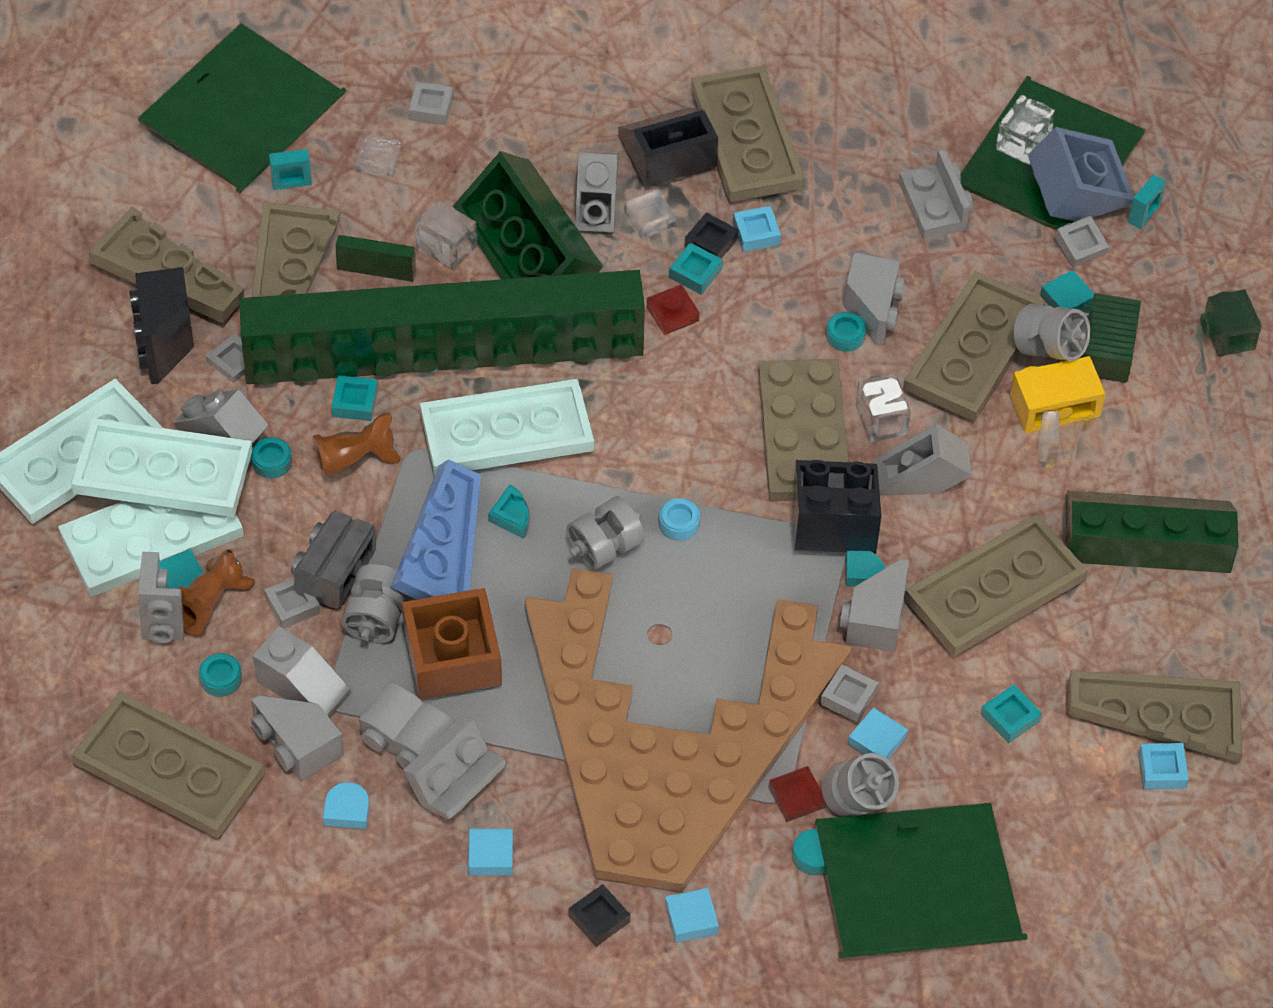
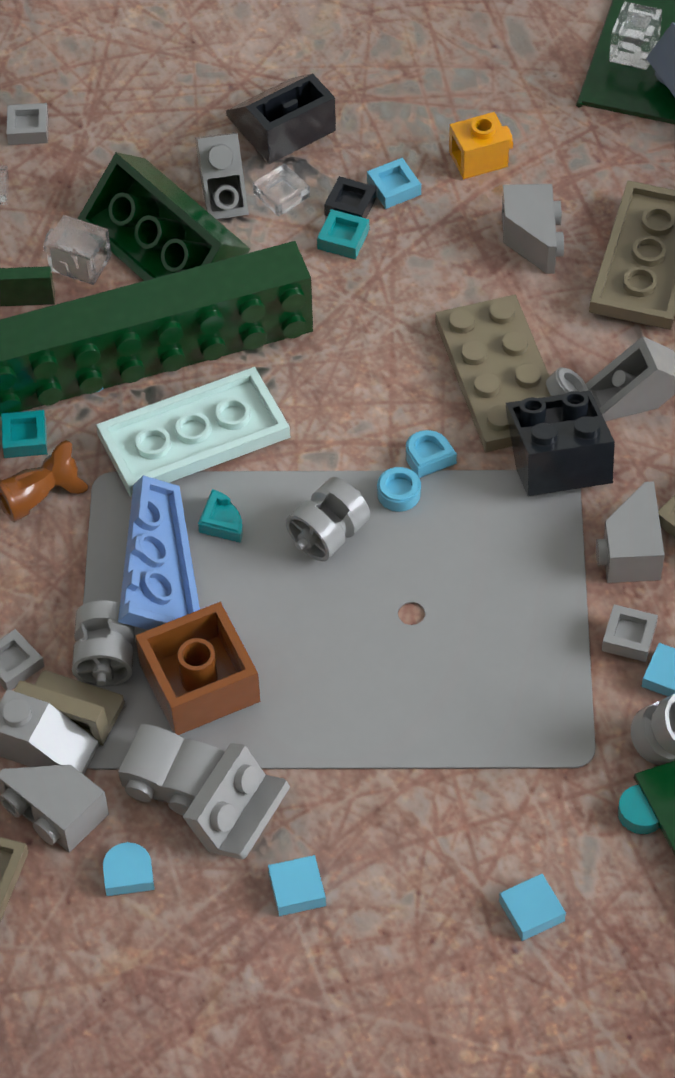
camera: 10 degrees left, 0 degrees up
flat silver brick [291,510,376,609] -> none
medium nougat wing [525,568,851,892] -> none
black tile [568,884,631,947] -> none
clear red plate [646,284,700,335] -> none
dark tan plate [691,65,805,202] -> none
clear red tile [768,766,826,822] -> none
teal tile [826,312,866,352] -> none
teal tile [846,551,886,587] -> none
clear brick [856,373,911,443] -> none
light grey bracket [898,150,974,240] -> none
none -> dark tan panel [14,670,125,746]
none -> medium azure tile [406,430,457,478]
none -> light orange brick [449,111,513,180]
none -> light grey tile [546,367,588,396]

